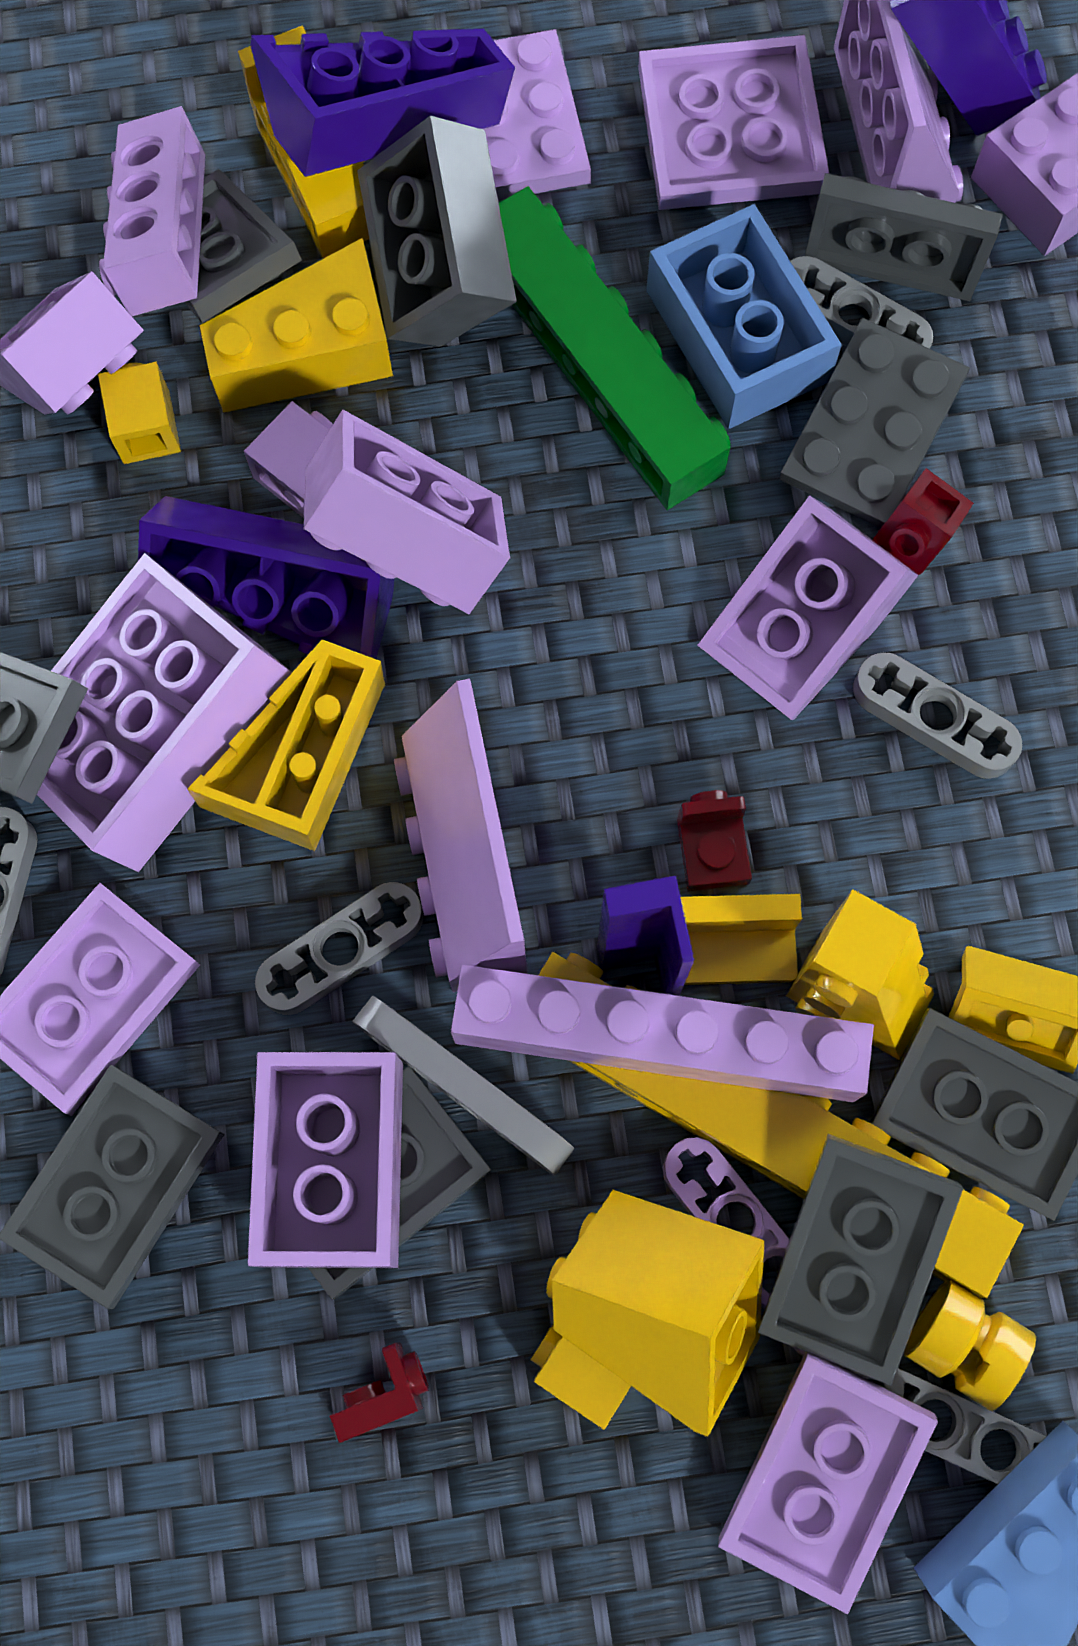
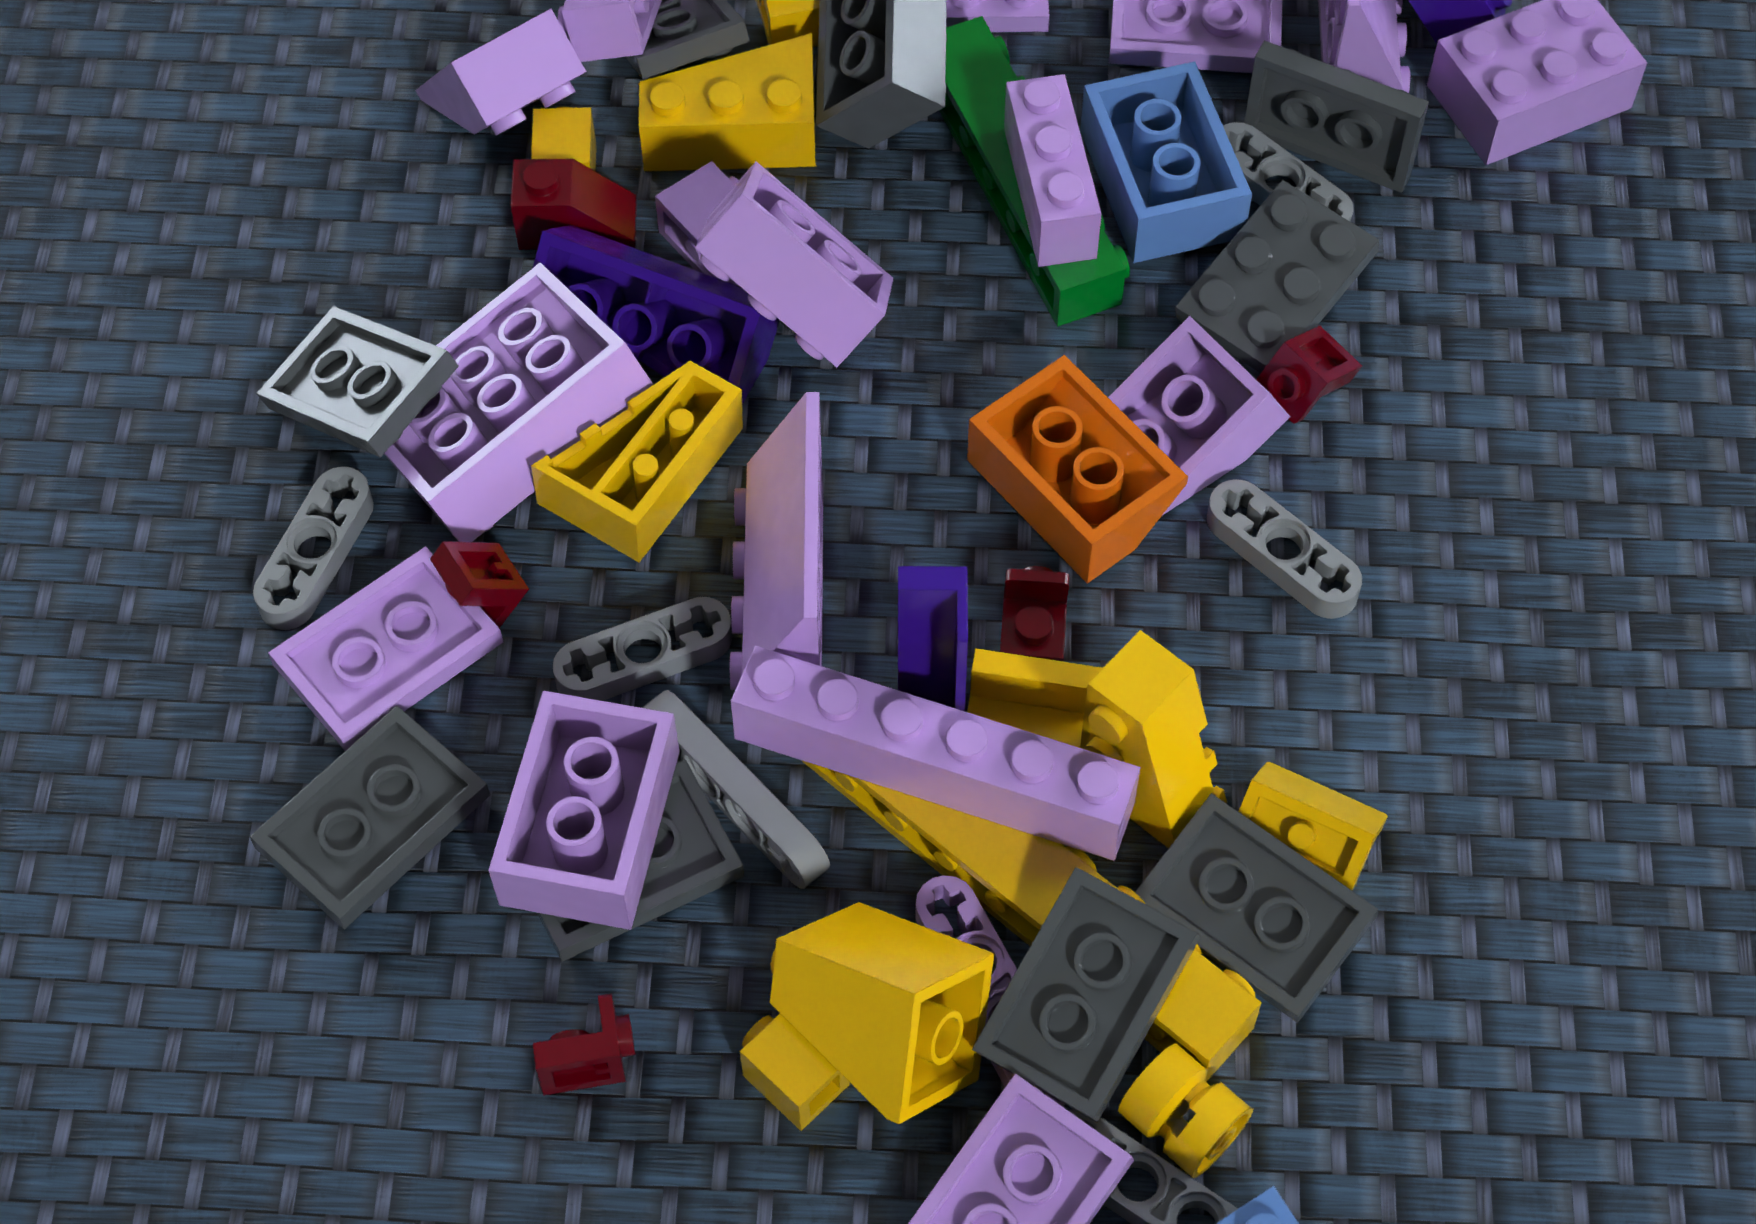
camera: 10 degrees right, 15 degrees down
none -> dark red bracket [430,541,529,628]
none -> dark red slope [511,159,637,250]
none -> orange slope [967,355,1188,584]
none -> lavender brick [1004,74,1102,267]

